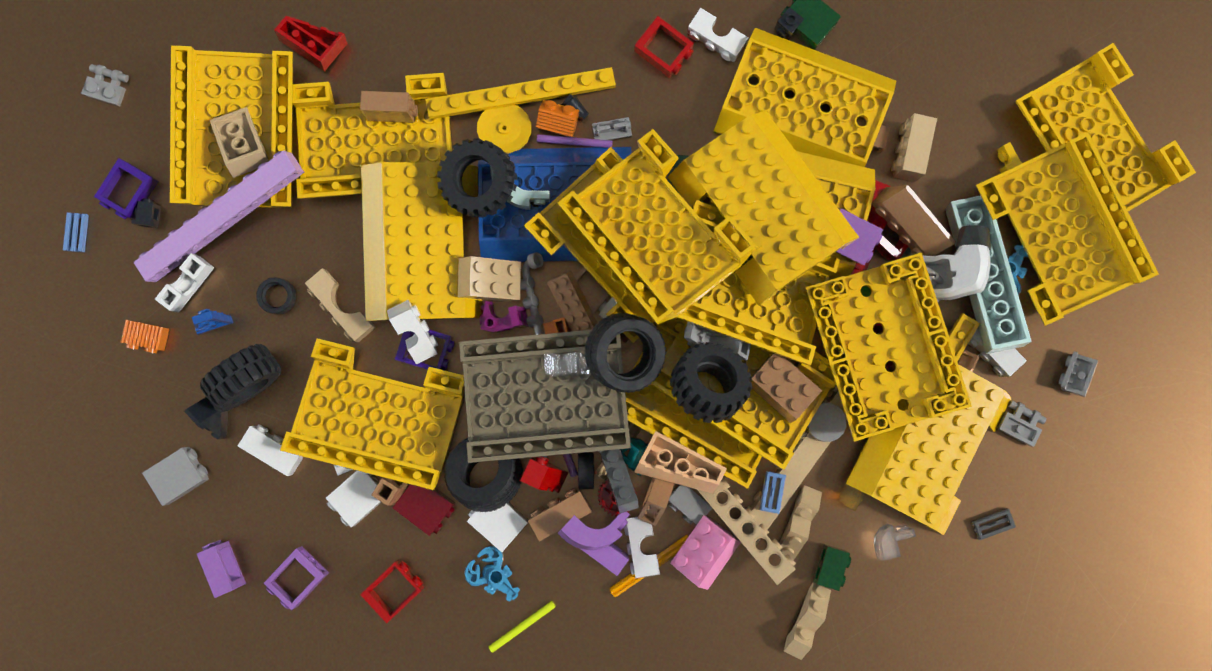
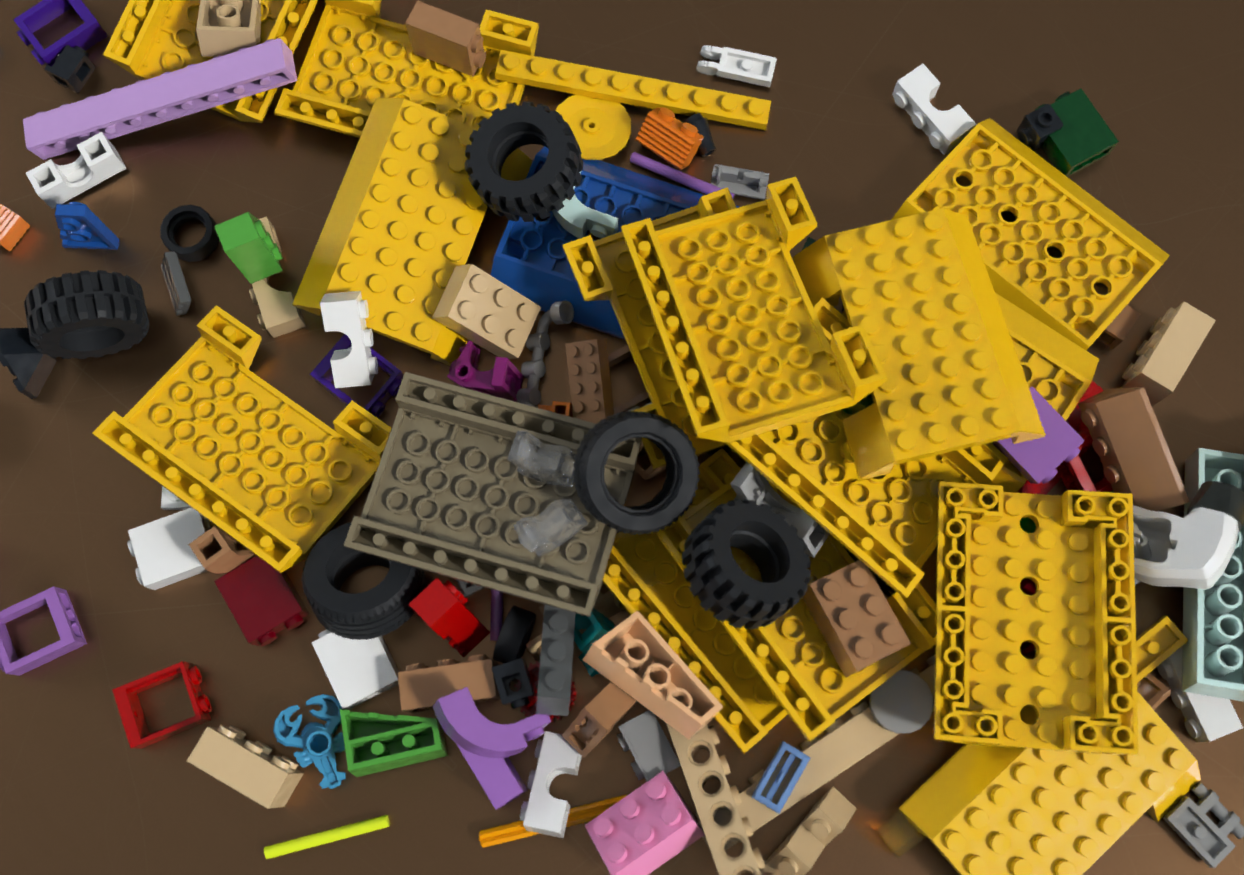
camera: 25 degrees right, 10 degrees down
white brick [238,424,303,476] -> none
red window [634,16,694,78] -> none
none -> dark grey tile [161,251,192,316]
none -> tan brick [187,724,304,809]
none -> bright green wedge [214,212,283,284]
none -> bright green wedge [340,709,448,777]
none -> black brick [492,658,535,710]
none -> clear brick [513,498,588,556]
none -> white hinge [696,45,777,87]

